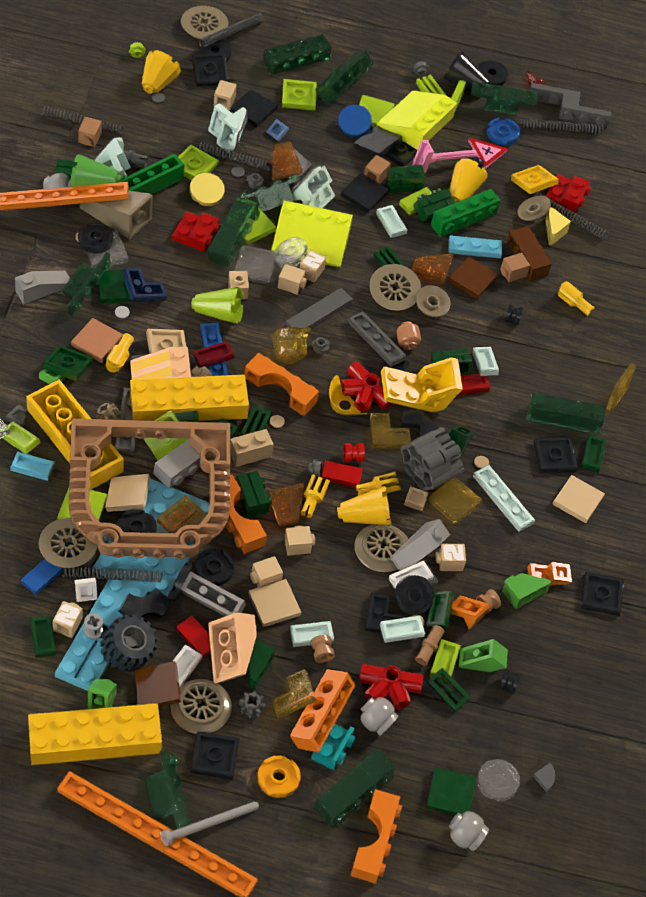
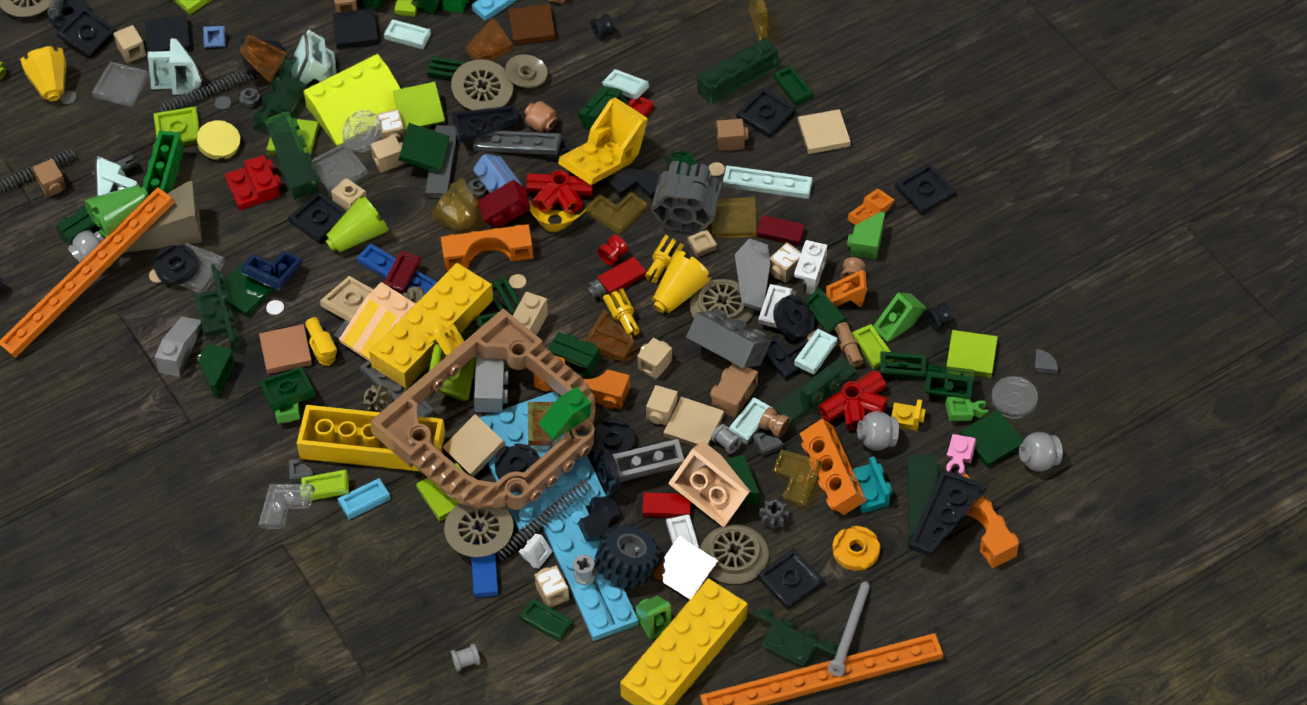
camera: 35 degrees left, 0 degrees up
none -> clear tile [92,62,149,107]
none -> dark green slope [197,343,236,398]
none -> black tile [288,191,347,244]
none -> lime tile [393,82,445,132]
none -> dark green tile [398,123,450,174]
none -> yellow bracket [427,324,464,356]
none -> black wing [452,105,519,143]
none -> medium blue brick [473,154,522,193]
none -> dark red brick [478,179,531,229]
none -> green slope [539,386,591,441]
none -> dark grey brick [686,309,771,368]
none -> medium nougat brick [710,363,758,418]
none -> light grey bush [711,424,742,454]
none -> medium nougat brick [717,119,748,151]
none -> dark grey tile [753,433,783,457]
none -> dark red tile [757,215,805,246]
none -> clear green bracket [775,357,856,423]
none -> white bracket [794,240,827,294]
none -> yellow bracket [891,400,926,431]
none -> black wing [908,469,988,557]
none -> dark green brick [925,364,974,399]
none -> bright green plate [945,397,988,421]
none -> bright pink plate [946,434,976,476]
none -> lime tile [947,330,998,378]

